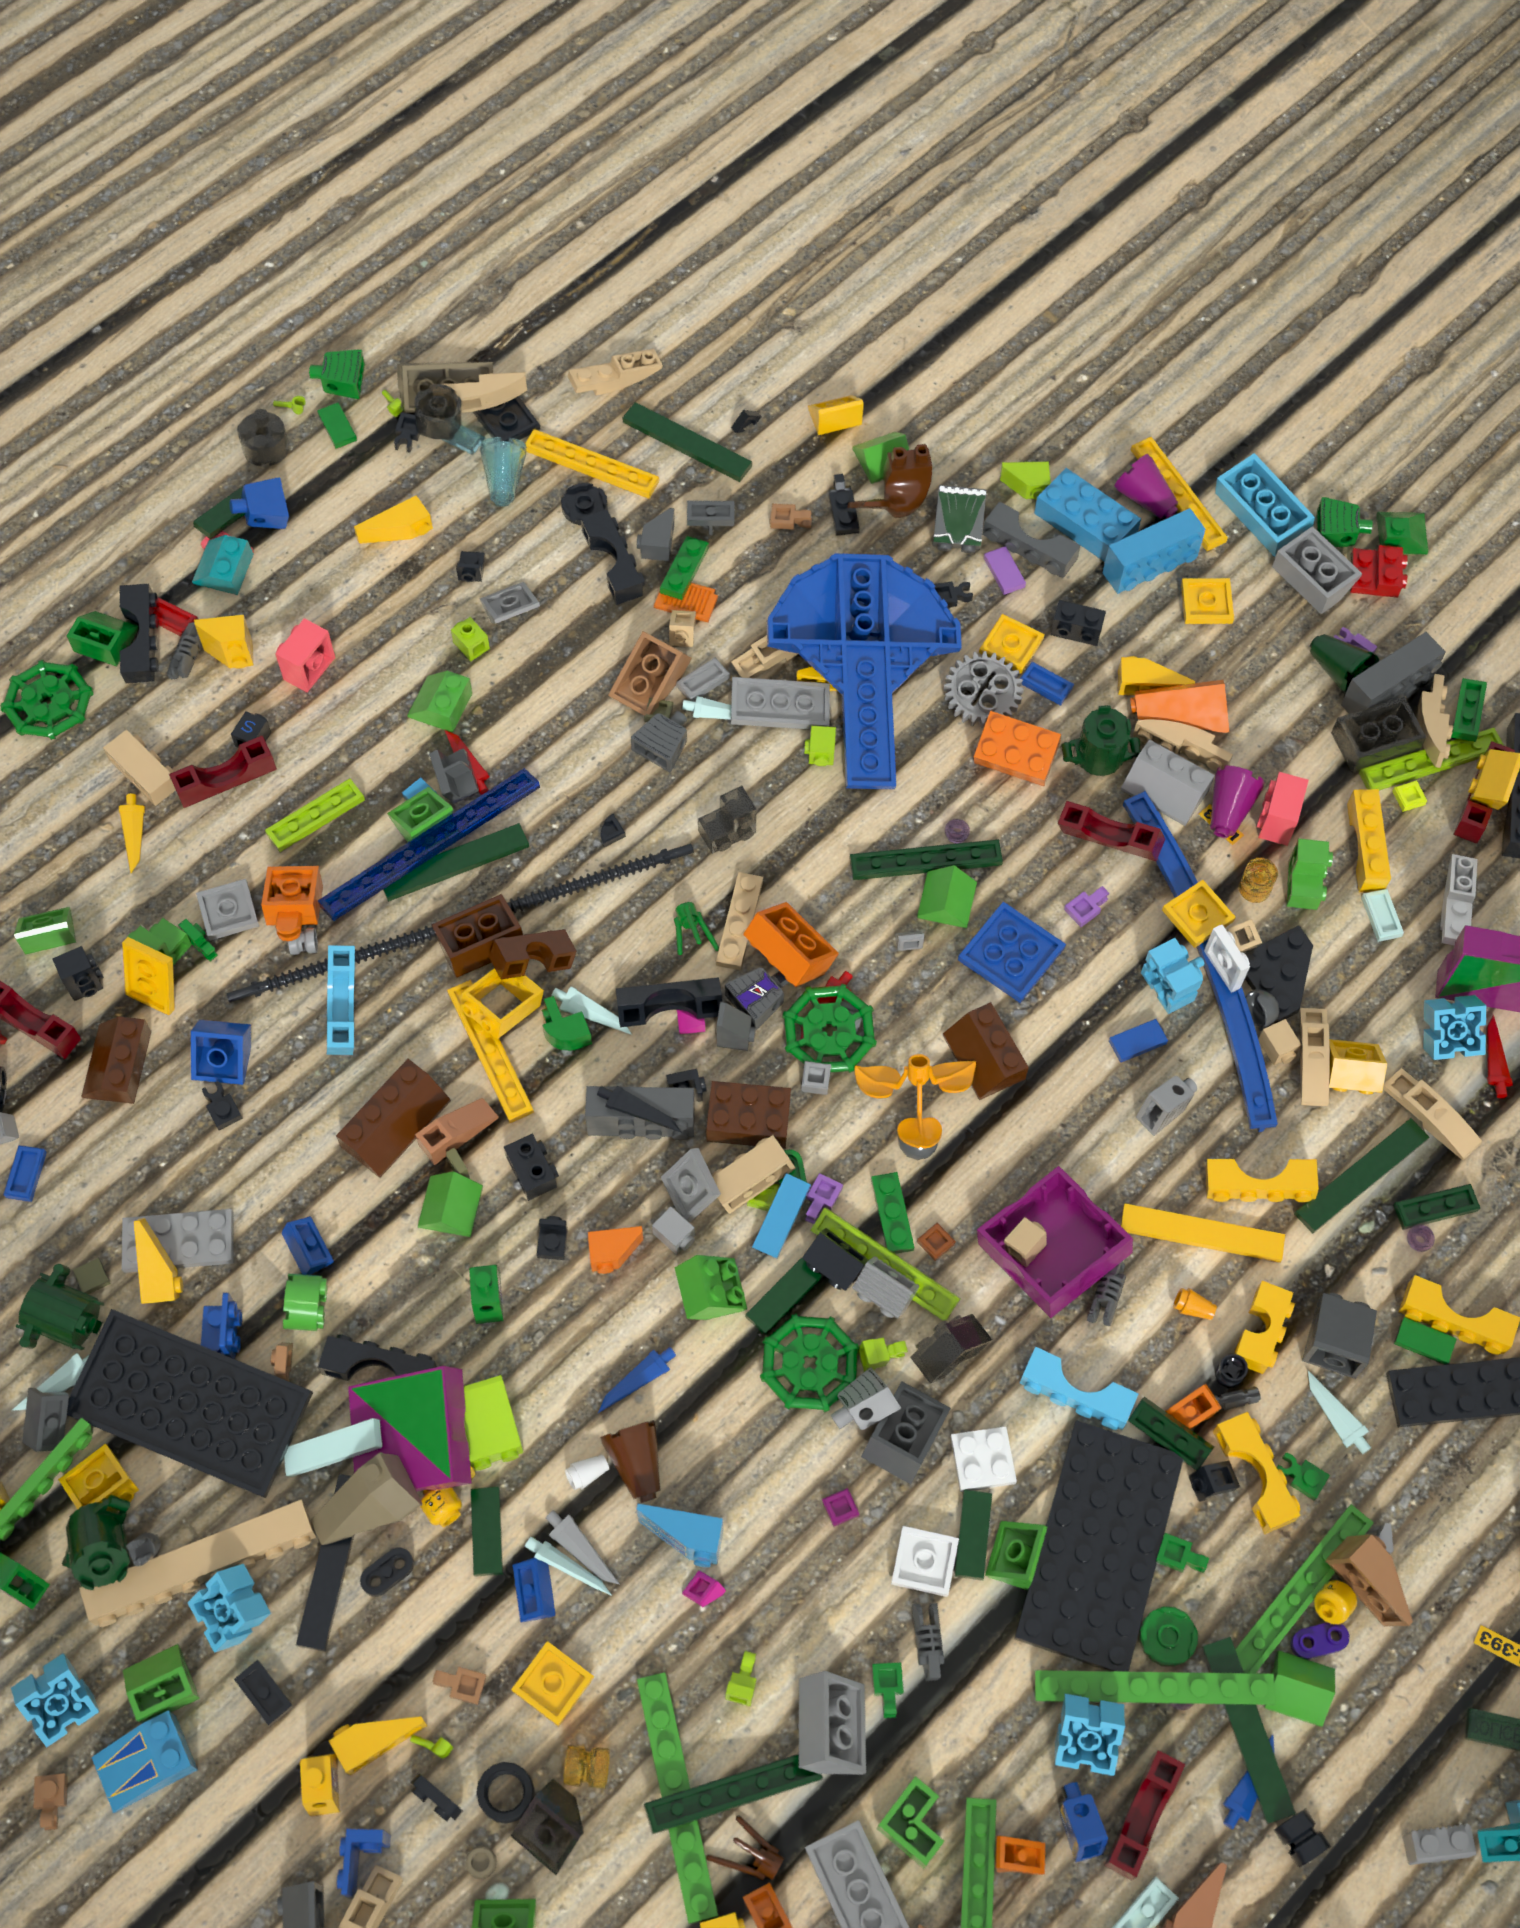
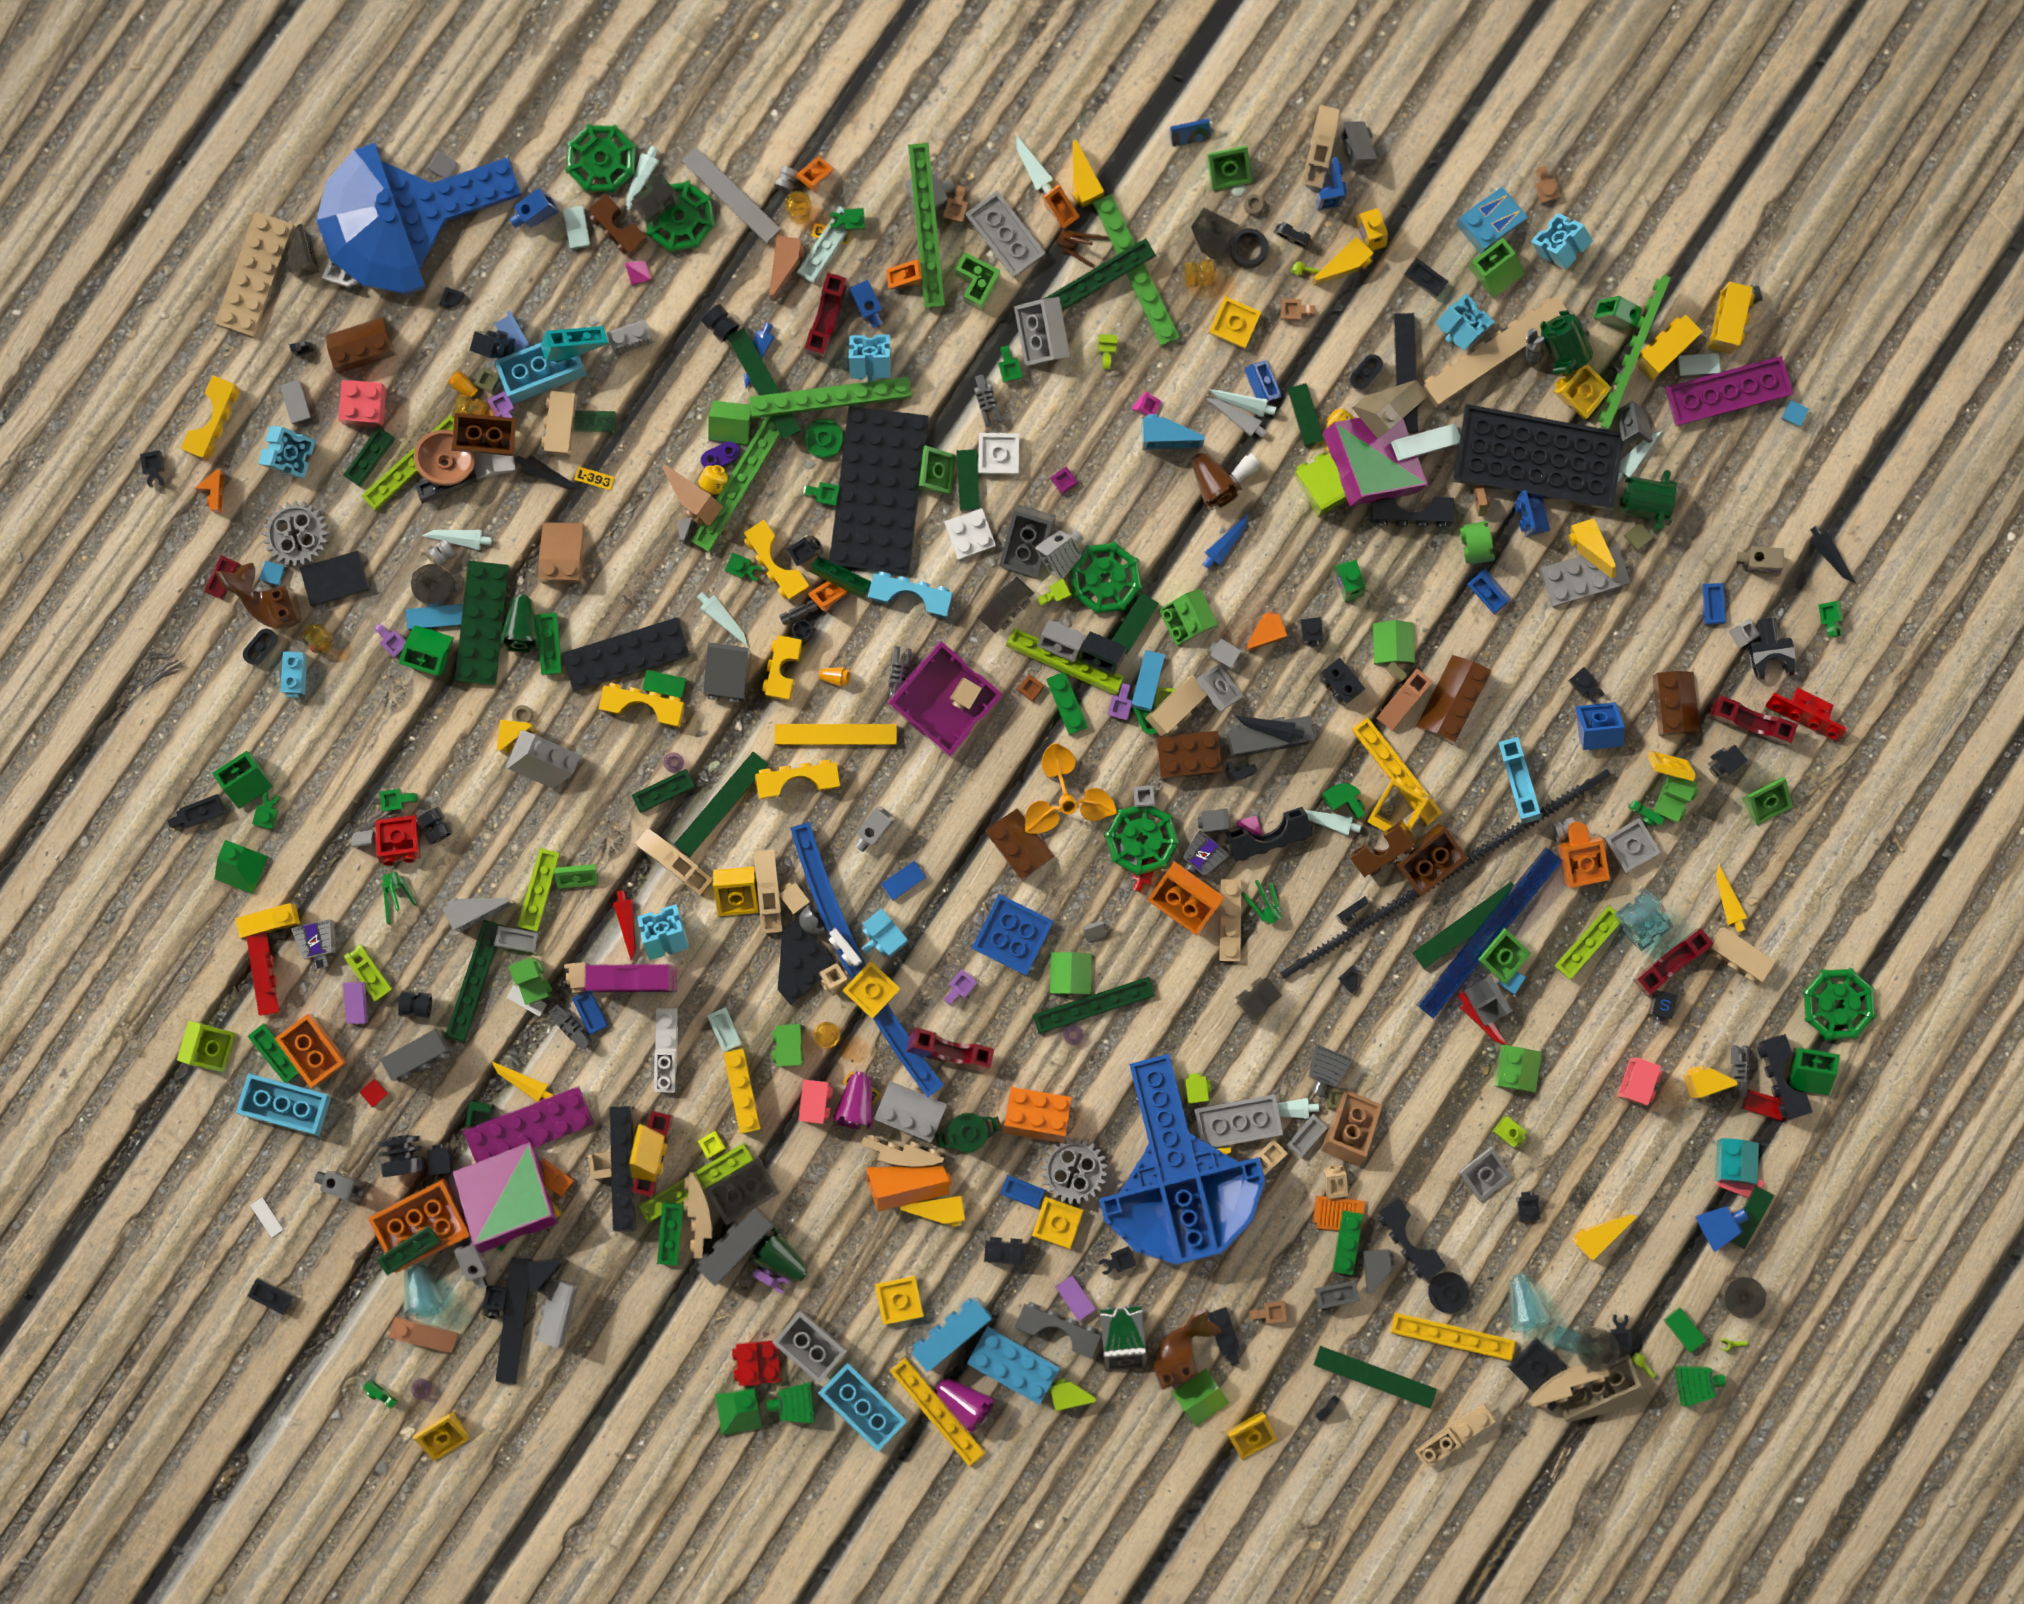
camera: 170 degrees right, 20 degrees up
none -> black plate [1336,896,1370,923]
none -> clear light blue brick [1615,889,1674,952]

